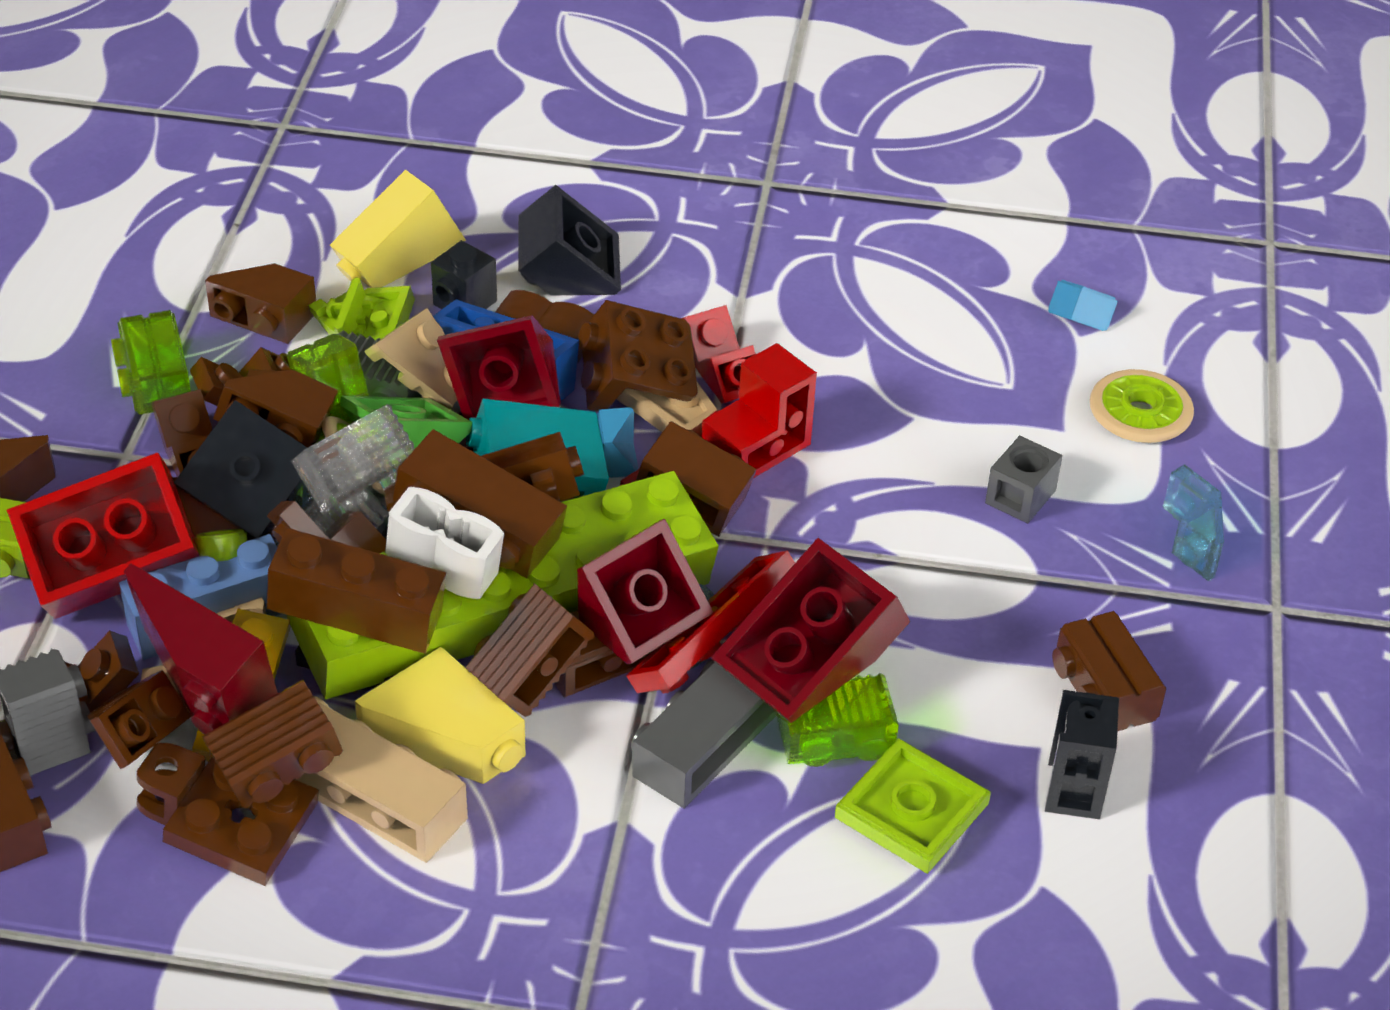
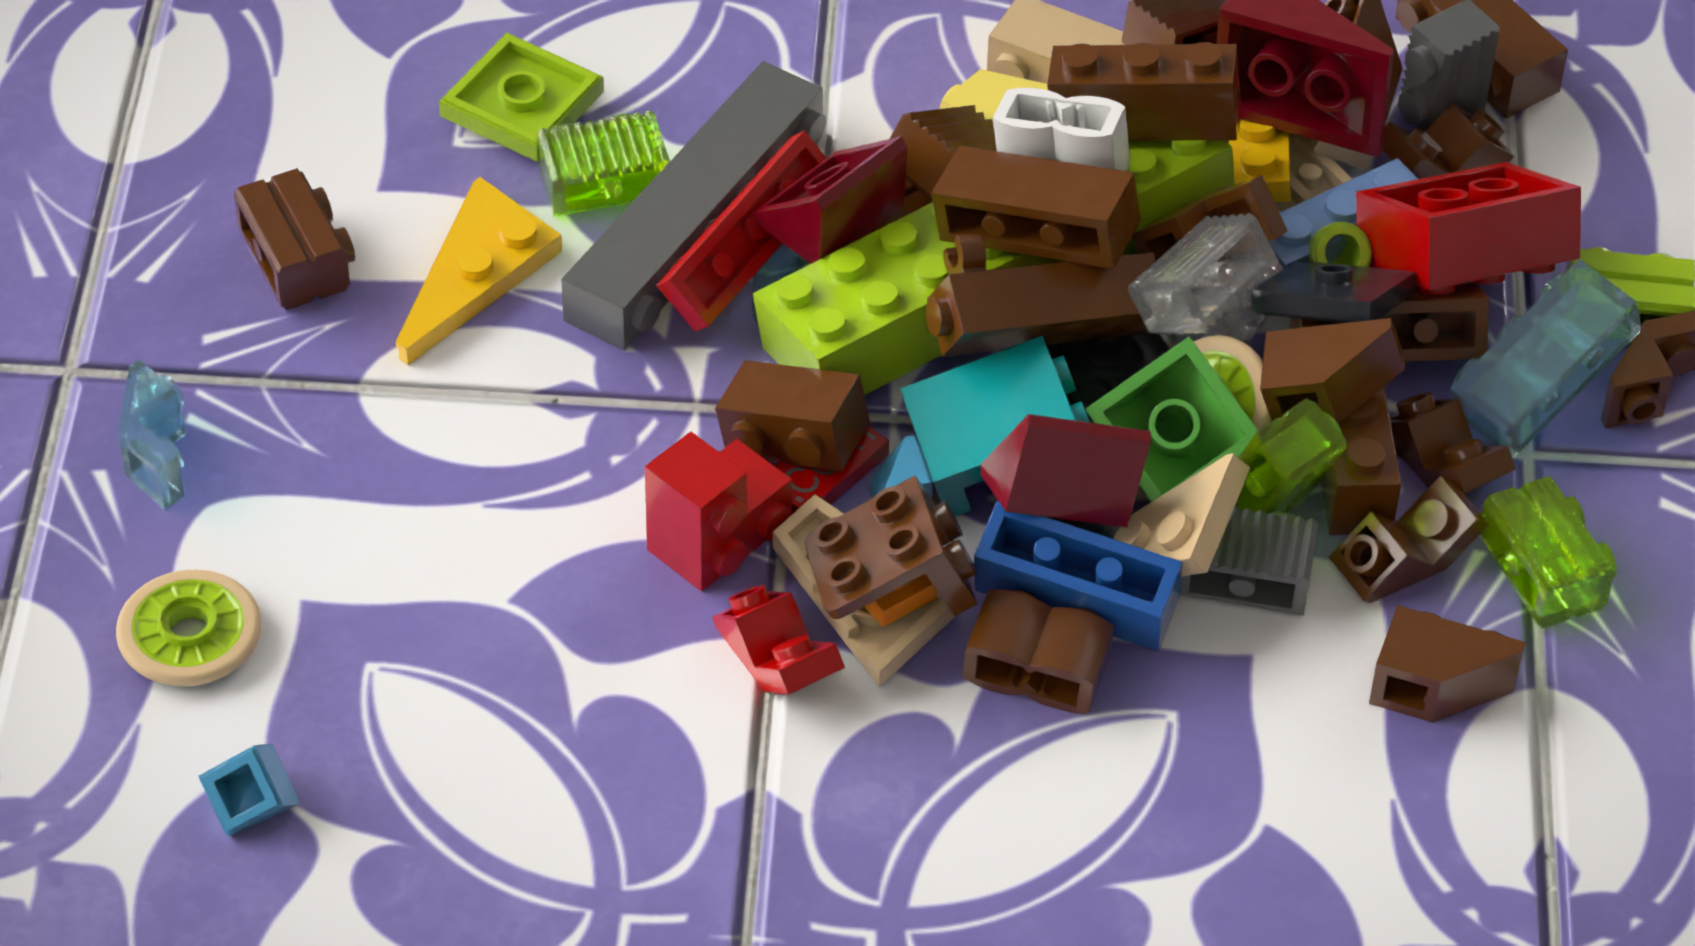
camera: 175 degrees right, 5 degrees up
lime slope [308,277,415,340] -> none
light yellow slope [330,170,466,288] -> none
black brick [431,240,497,309] -> none
black slope [518,185,621,296] -> none
dark red slope [711,537,910,723] -> none
dark grey brick [985,435,1063,524] -> none
black hinge [1045,690,1119,820] -> none
none -> yellow wing [396,177,562,365]
none -> clear light blue brick [1450,259,1642,459]

